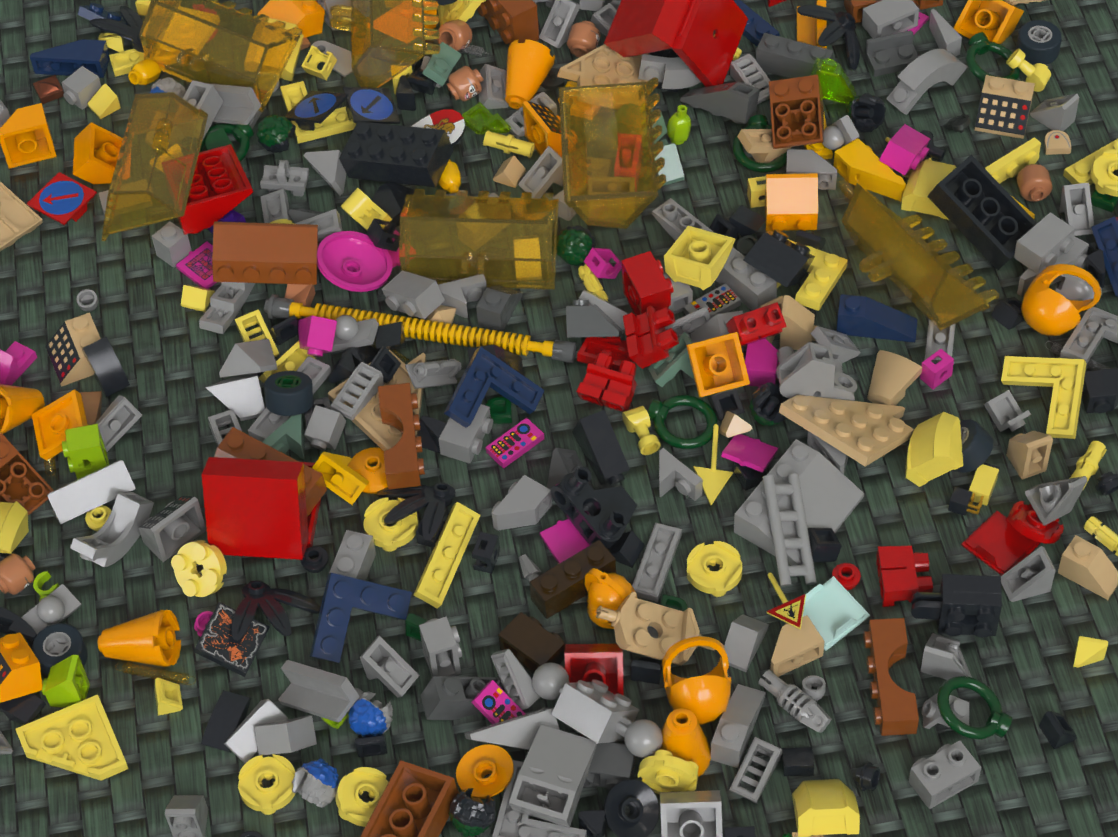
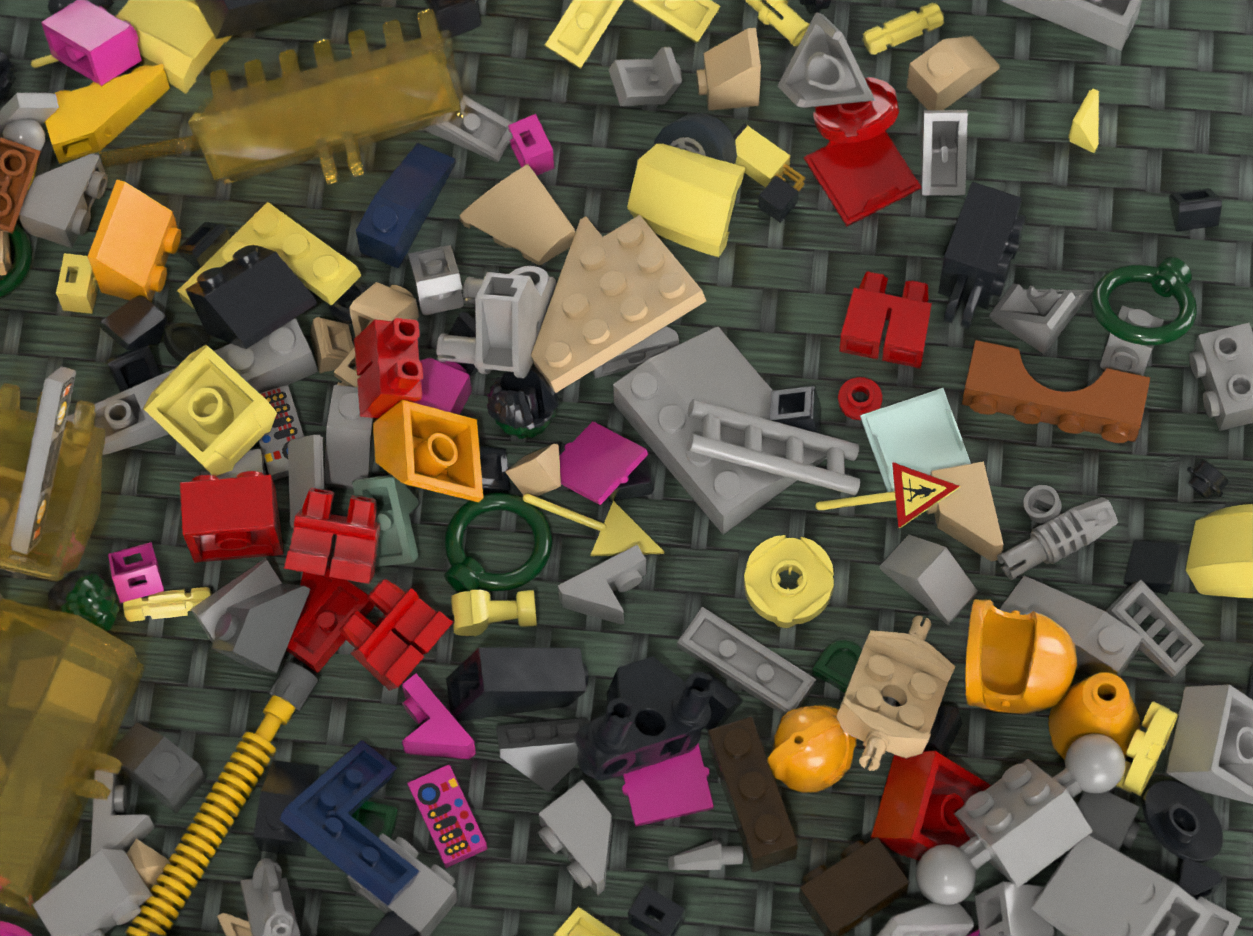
camera: 75 degrees left, 15 degrees up
none -> light grey tile [11,366,76,554]
none -> dark pink slope [402,674,476,759]

